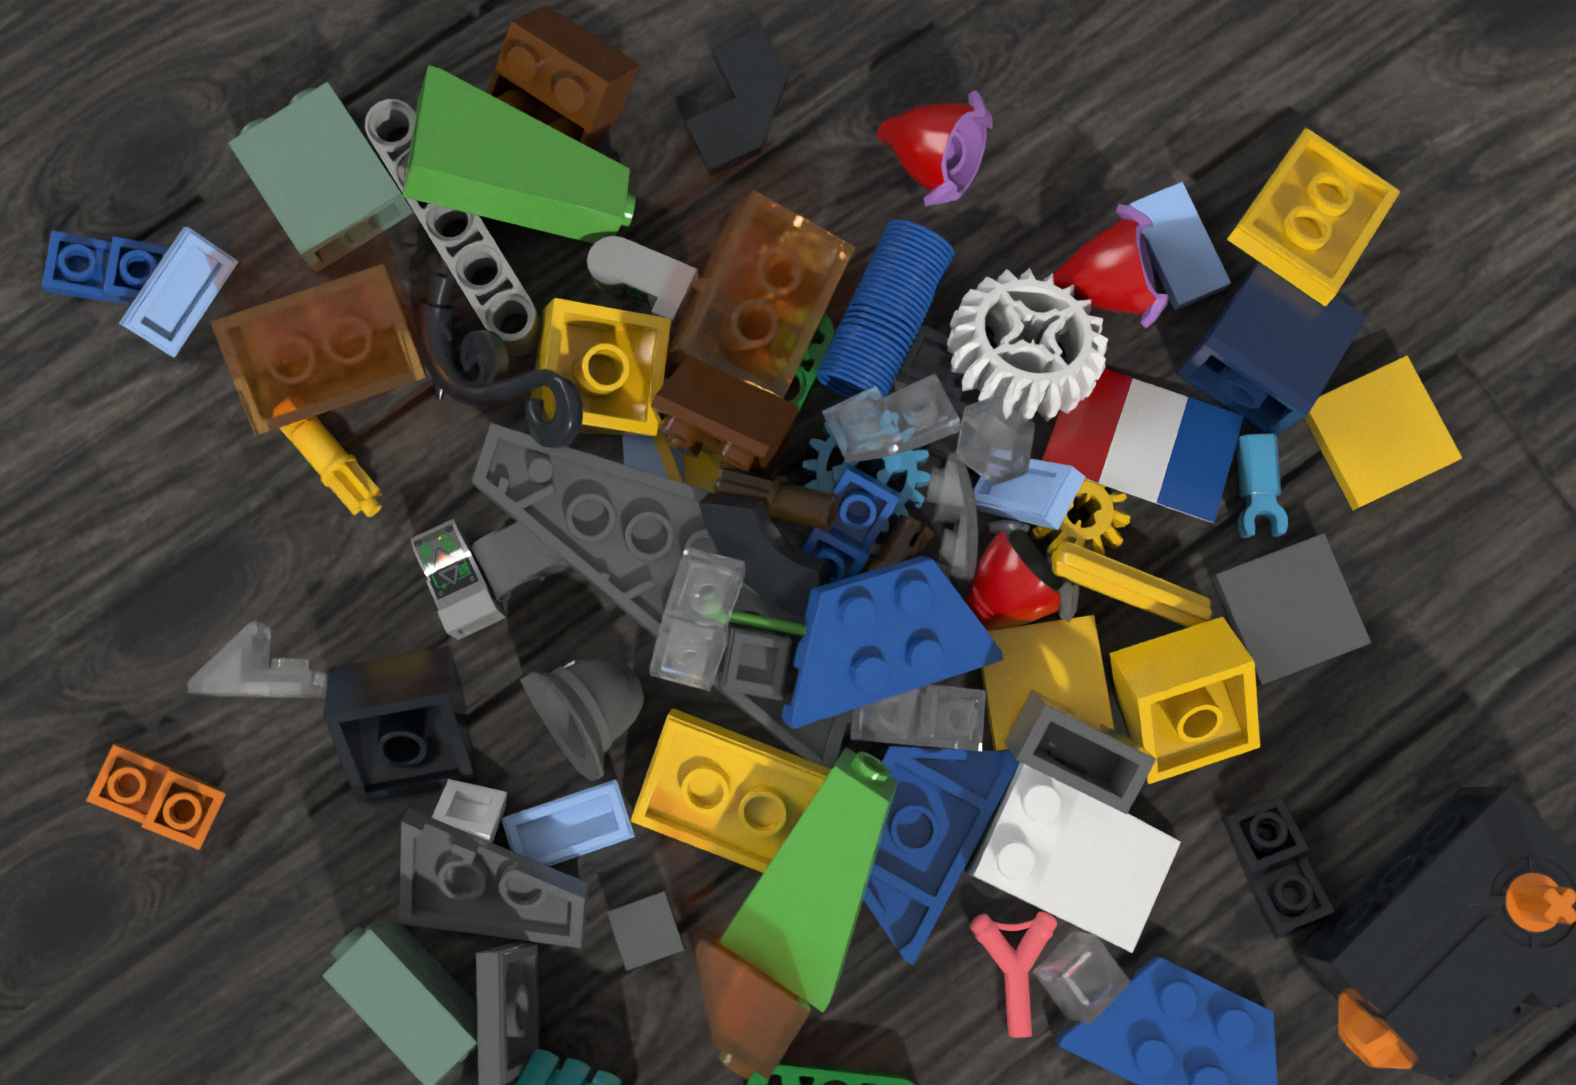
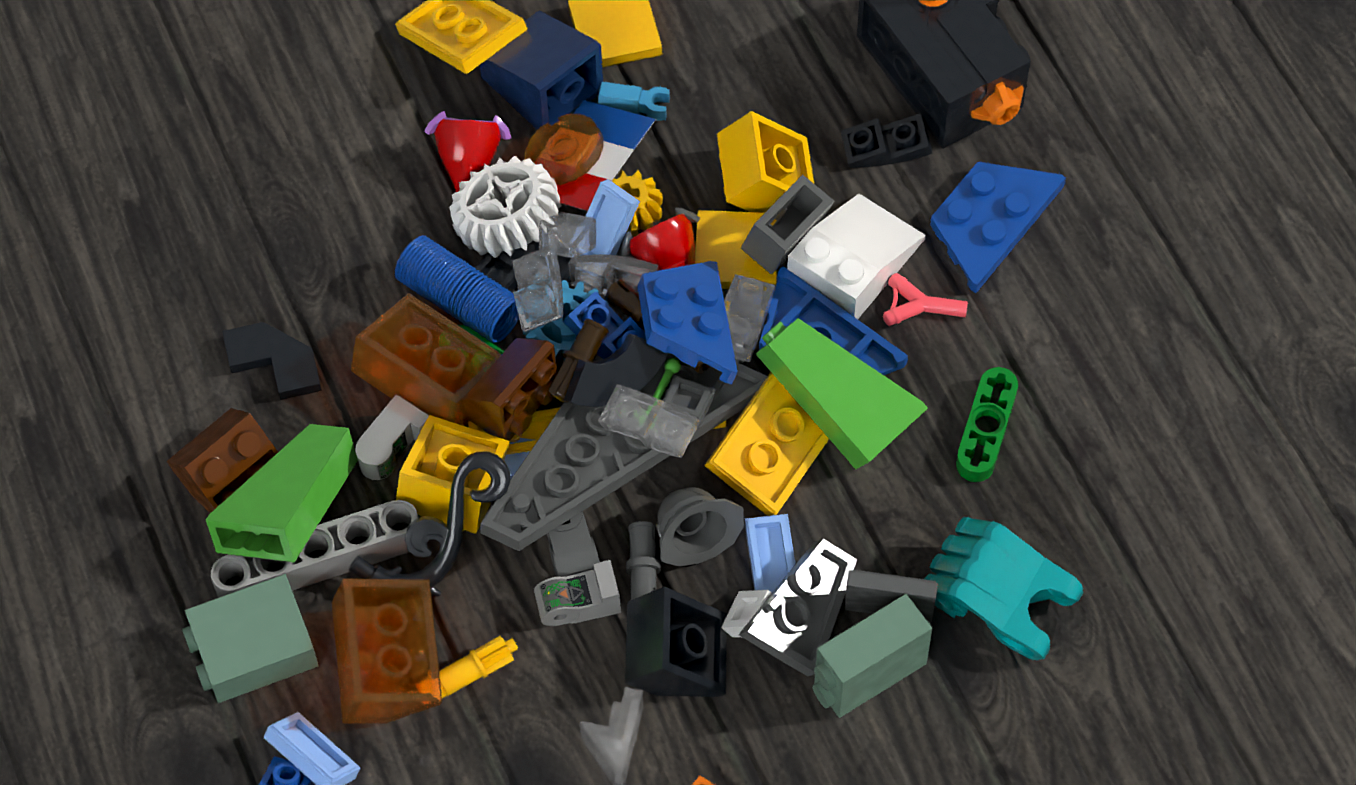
camera: 75 degrees left, 20 degrees down
dark grey tile [607,890,685,971] -> none
clear orange slope [695,930,810,1080] -> none
hat [876,90,993,206] -> none
clear slope [1033,931,1131,1025] -> none
yellow axle [1050,541,1213,628] -> none
light blue tile [1129,182,1231,311] -> none
dark grey tile [1211,533,1371,686] -> none
none -> clear orange tile [525,114,604,185]
none -> dark grey pin [626,521,661,600]

